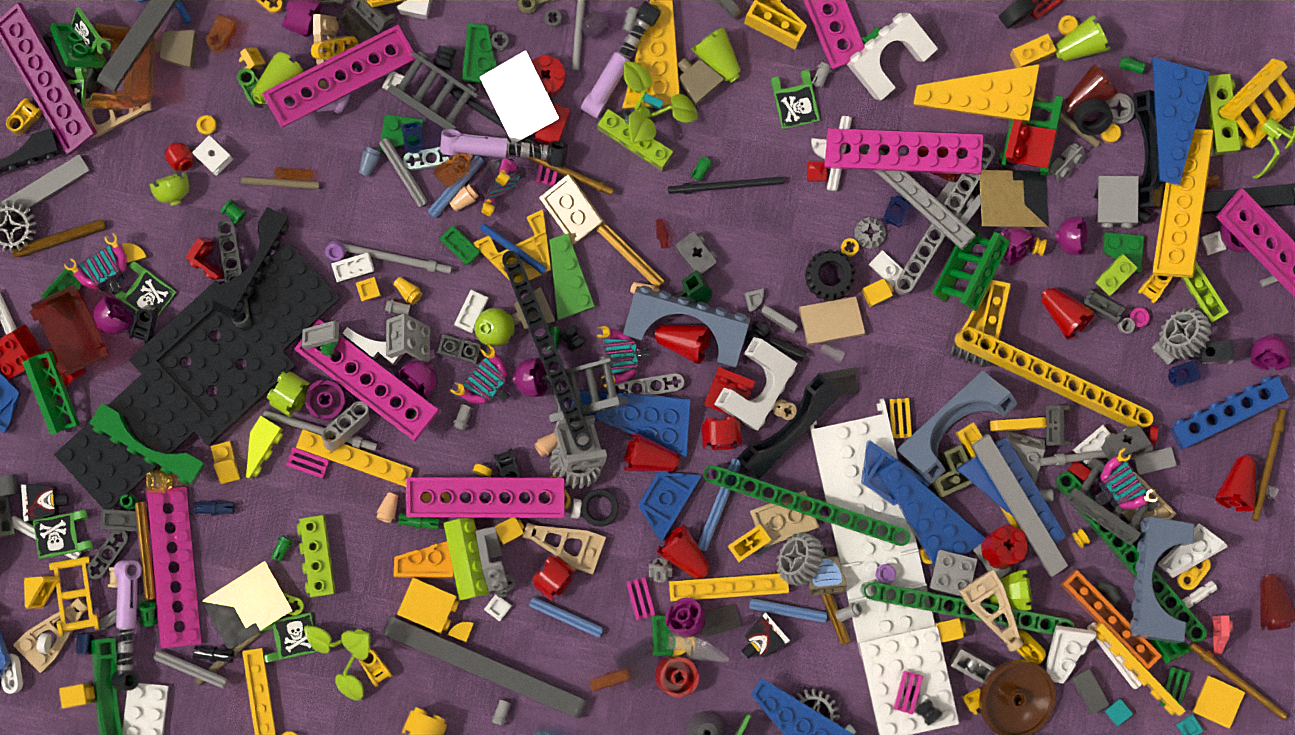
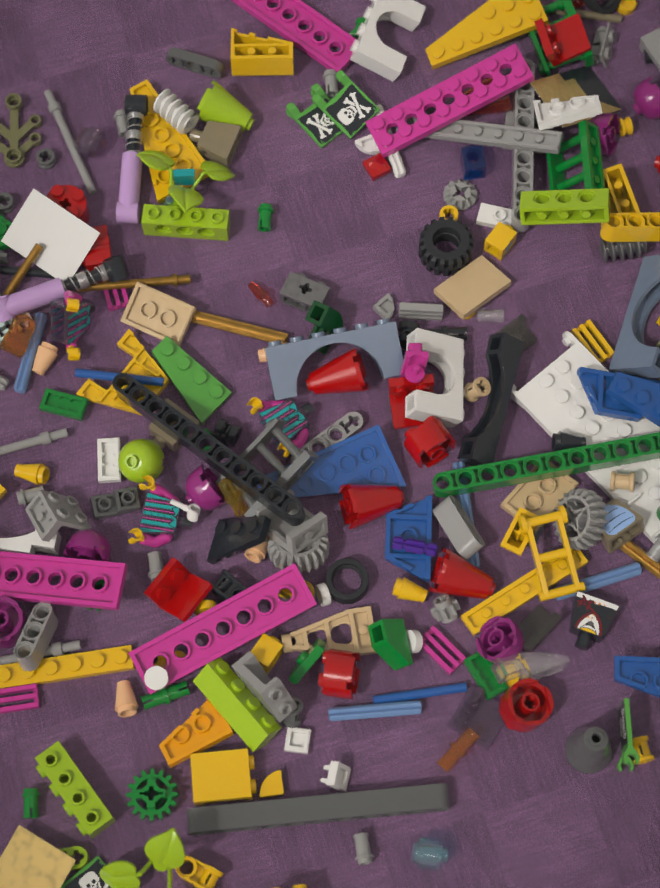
camera: 25 degrees left, 15 degrees down
black bar [668,176,784,195] -> none
none -> pearl gold bar [2,243,43,296]
none -> green gear [126,768,179,823]
none -> red bracket [144,557,213,622]
none -> white tile [144,666,169,690]
none -> white piece [153,88,199,134]
none -> white hand [170,498,201,522]
none -> black wing [207,516,271,565]
none -> clear yellow axle [218,478,248,517]
none -> green plate [288,638,326,685]
none -> flag [312,70,380,140]
none -> white tile [321,761,351,791]
none -> green slope [368,619,413,671]
none -> blue bar [373,682,467,704]
none -> dark purple axle [392,536,438,557]
none -> yellow cone [392,577,428,603]
none -> dark pink hips [400,343,429,383]
none -> white tile [406,630,423,653]
none -> light grey beam [433,495,485,560]
none -> yellow piece [518,505,585,602]
none -> lime brick [519,188,610,225]
none -> white wing [533,95,603,131]
none -> black cone [551,431,586,451]
none -> tan bush [610,471,635,492]

